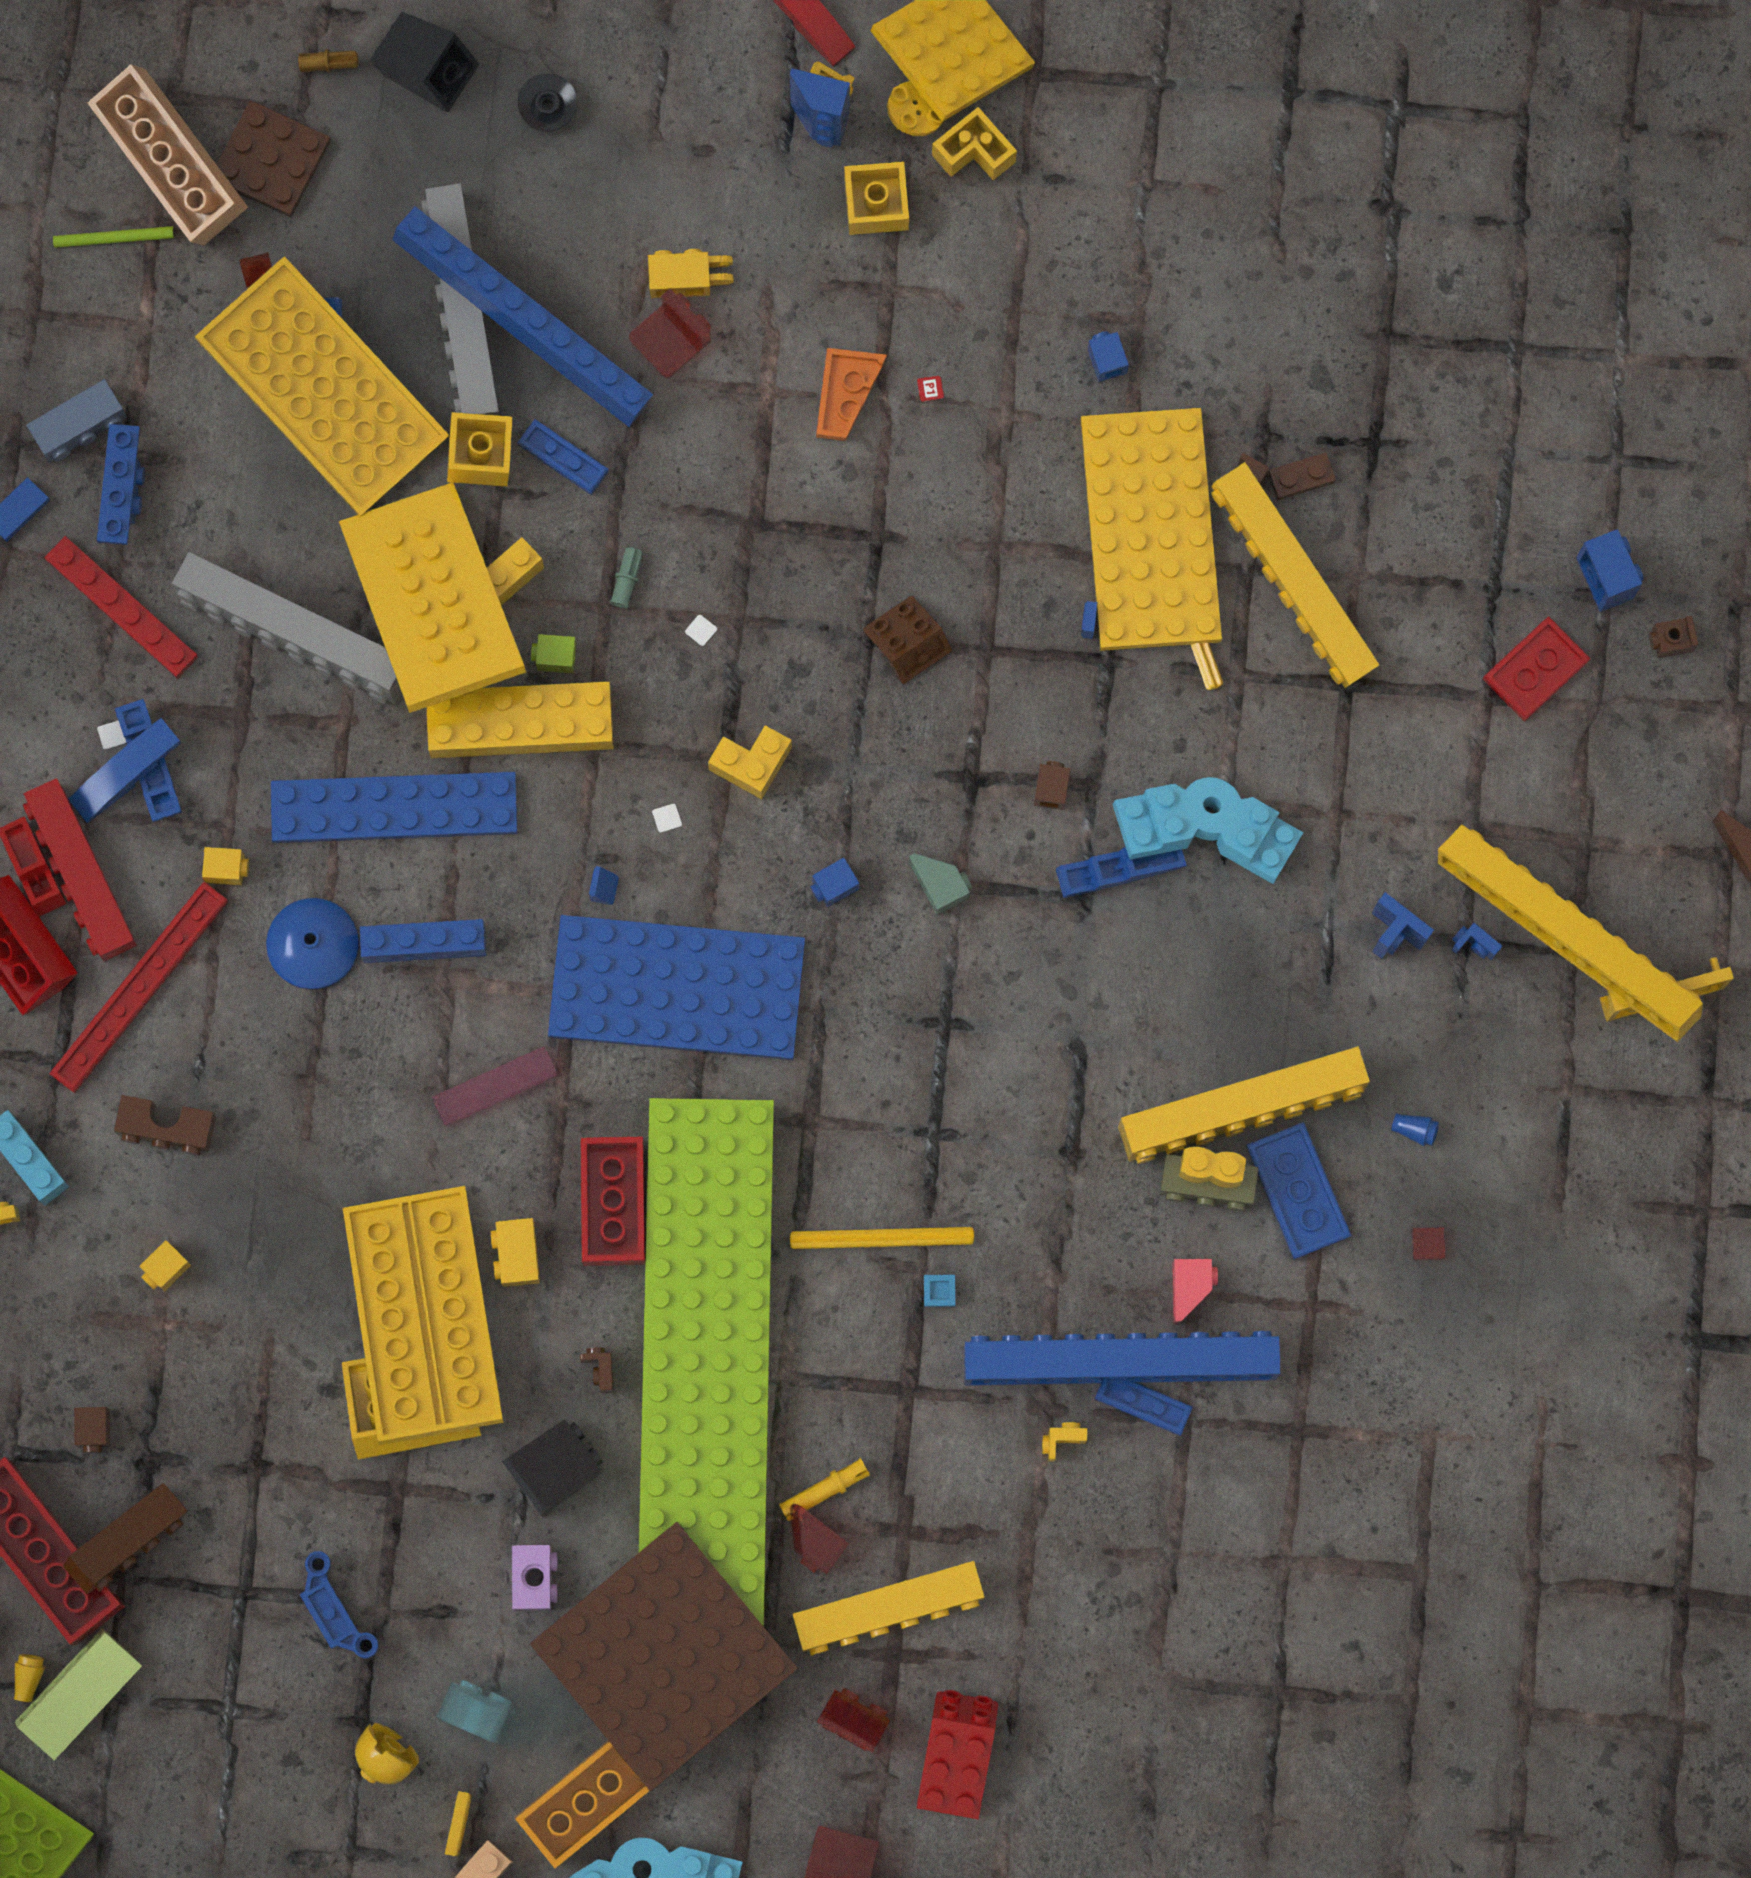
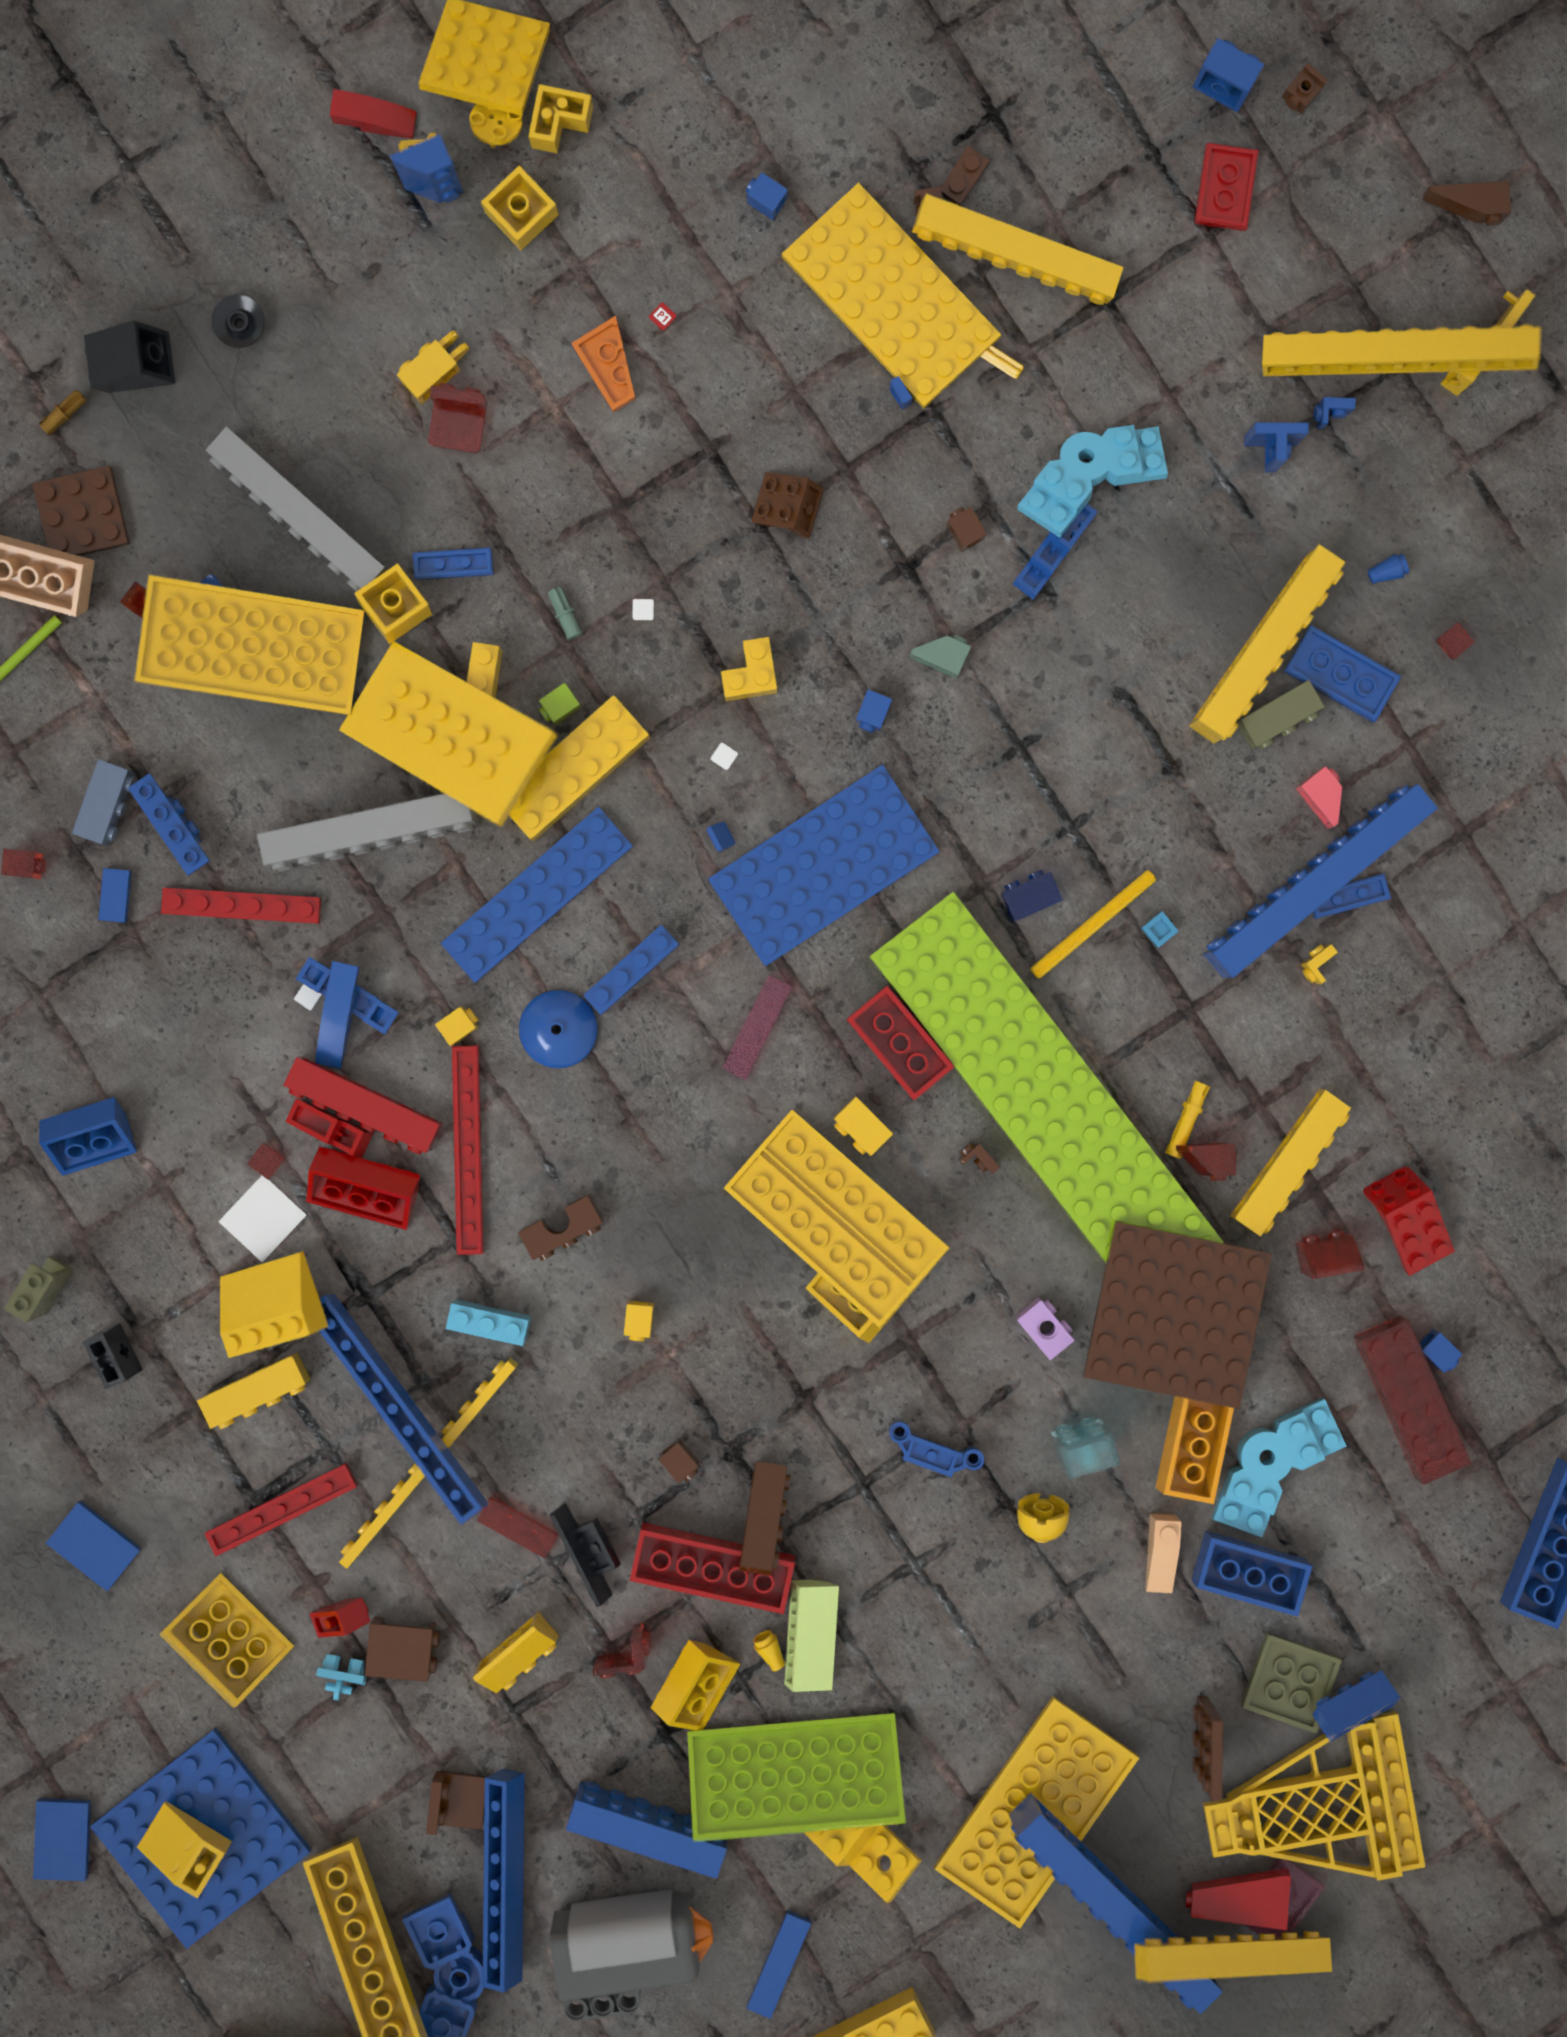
camera: 35 degrees left, 10 degrees up
blue brick [392,206,653,427] -> none
yellow tile [445,1791,472,1857] -> none
black slope [502,1419,603,1517] -> none
yellow brick [1179,1147,1246,1188] -> none
none -> clear blue brick [1000,870,1063,922]

